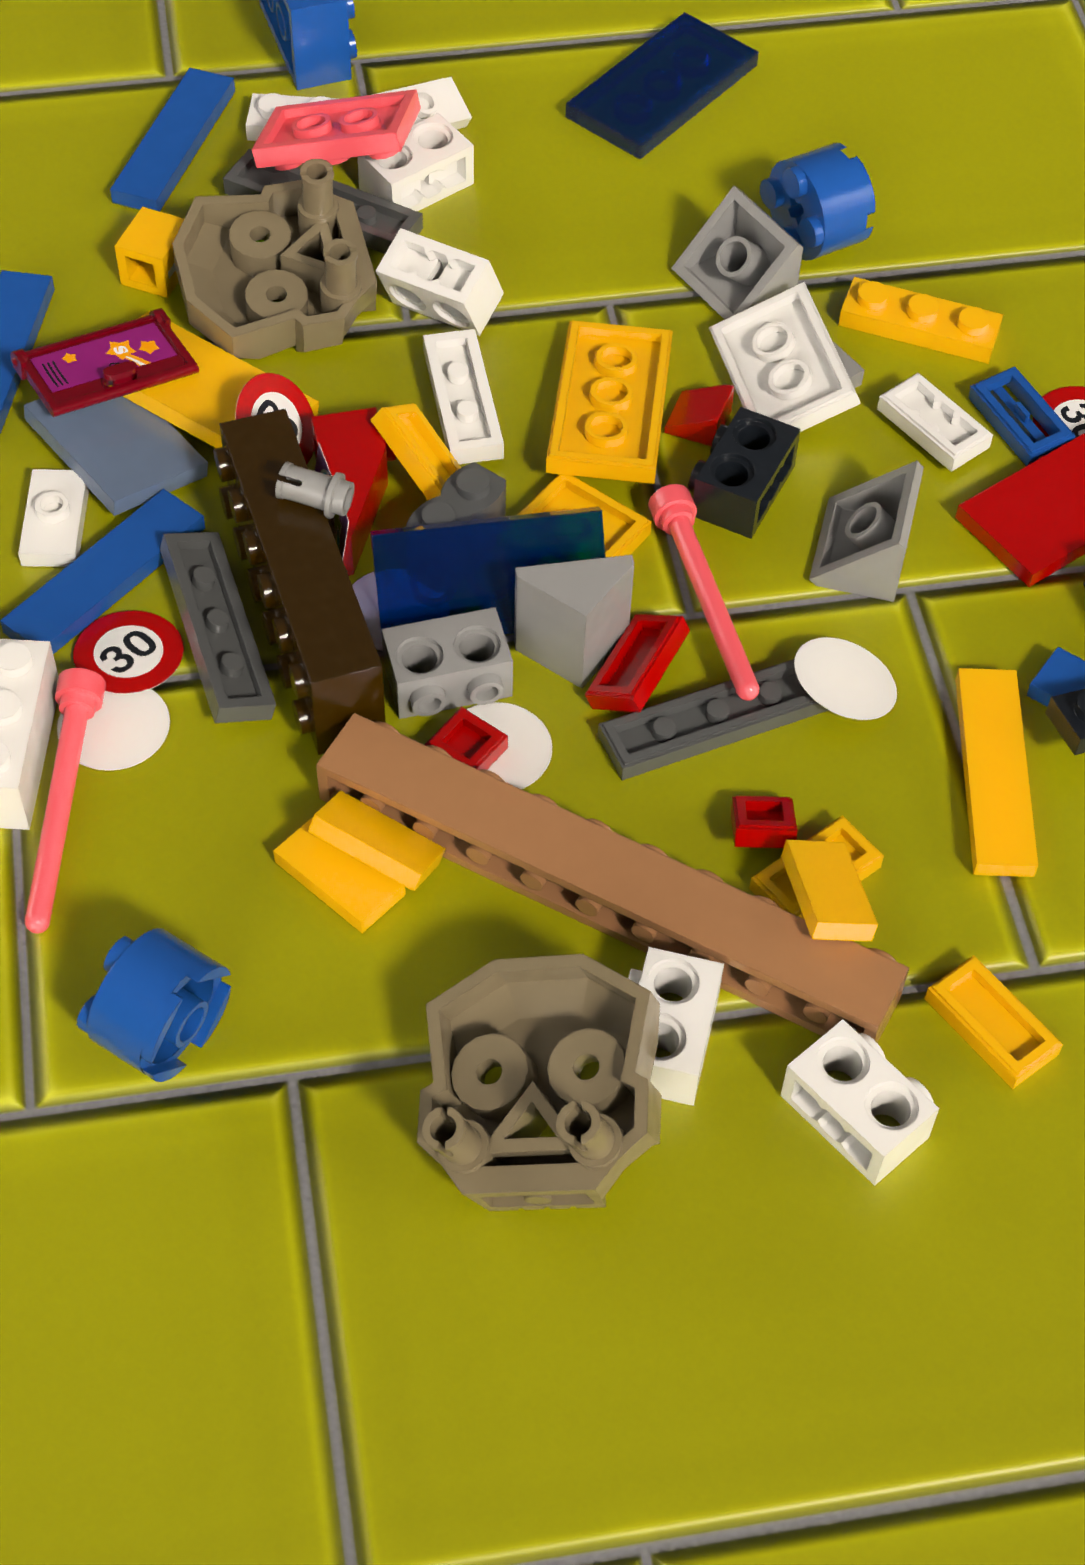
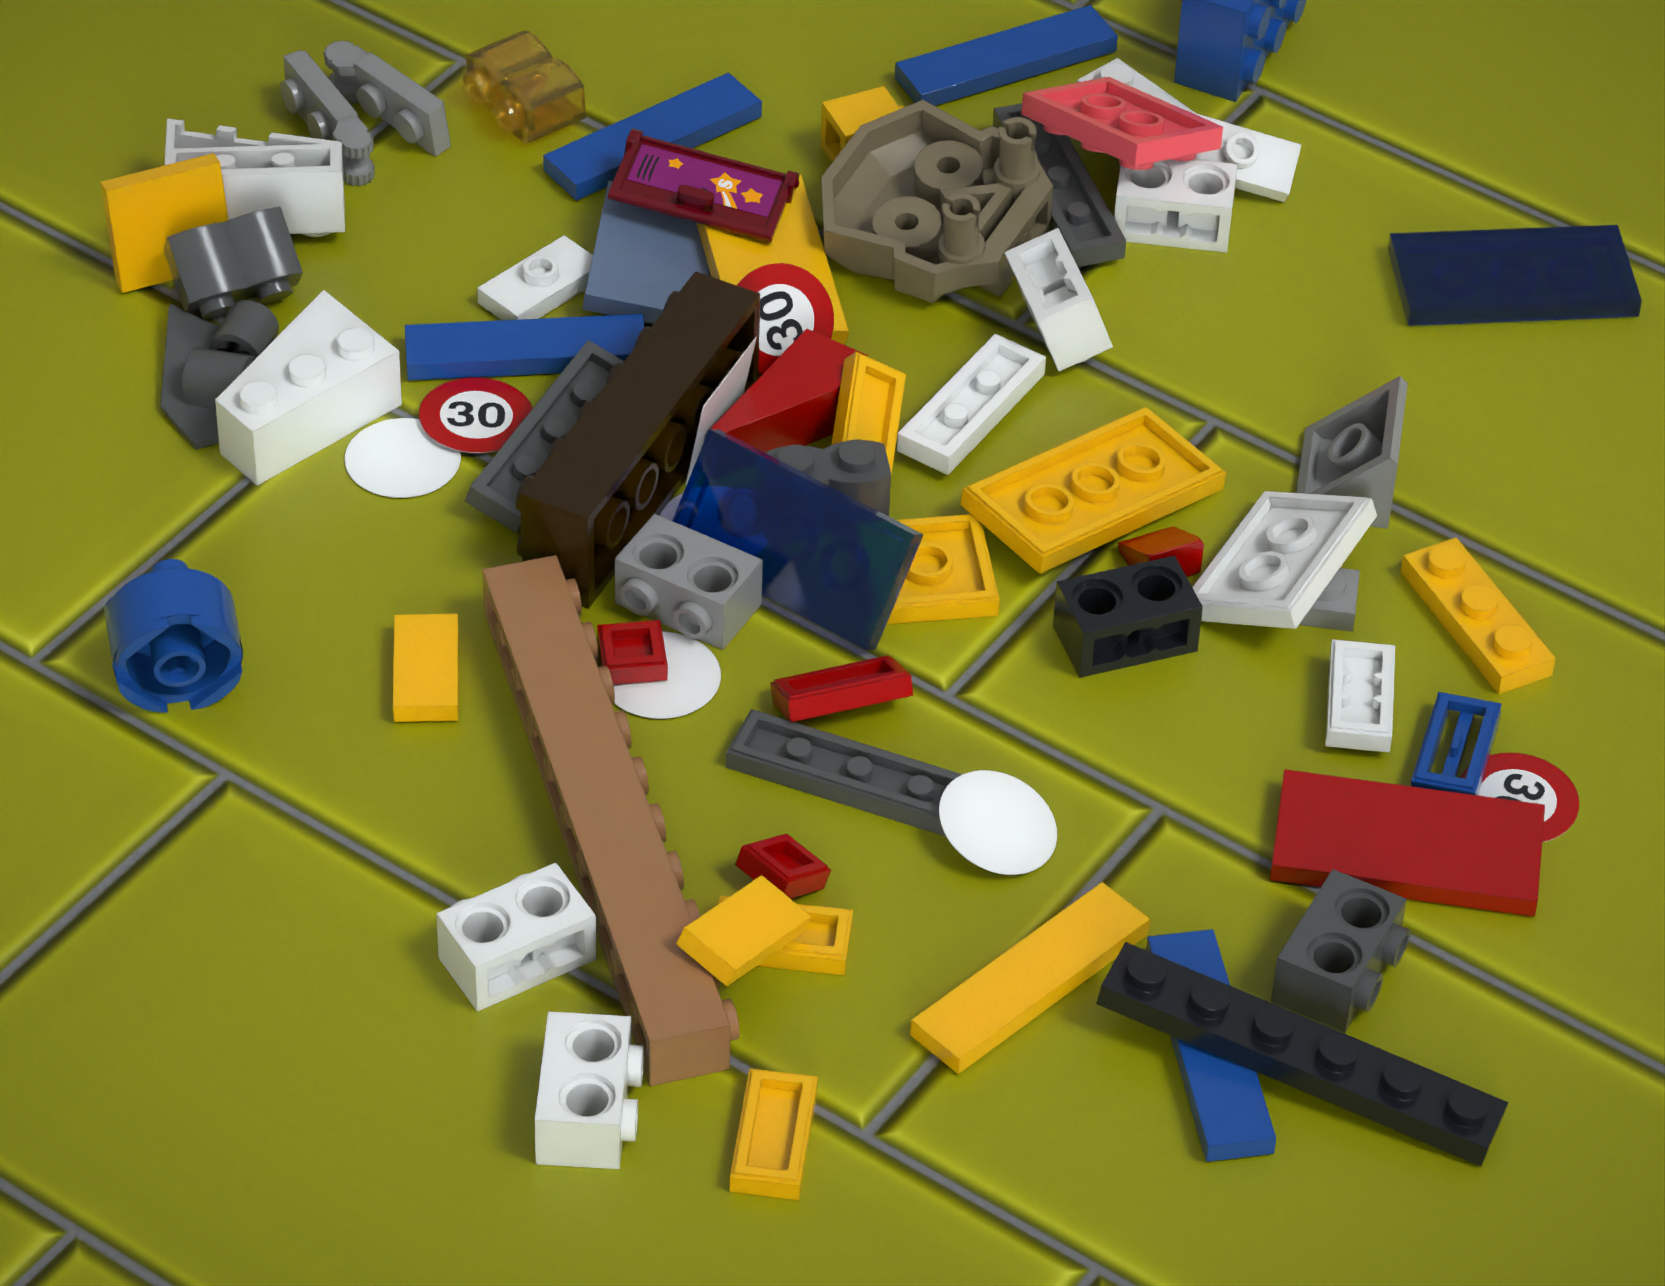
camera: 45 degrees right, 10 degrees down
coral piece [24,668,106,934] -> none
light grey pin [275,461,355,519] -> none
yellow tile [308,790,446,891] -> none
dark tan brick [417,954,662,1211] -> none
light grey slope [514,555,634,689] -> none
coral piece [648,484,760,701] -> none
blue brick [760,143,875,260] -> none
light grey slope [809,461,924,602] -> none

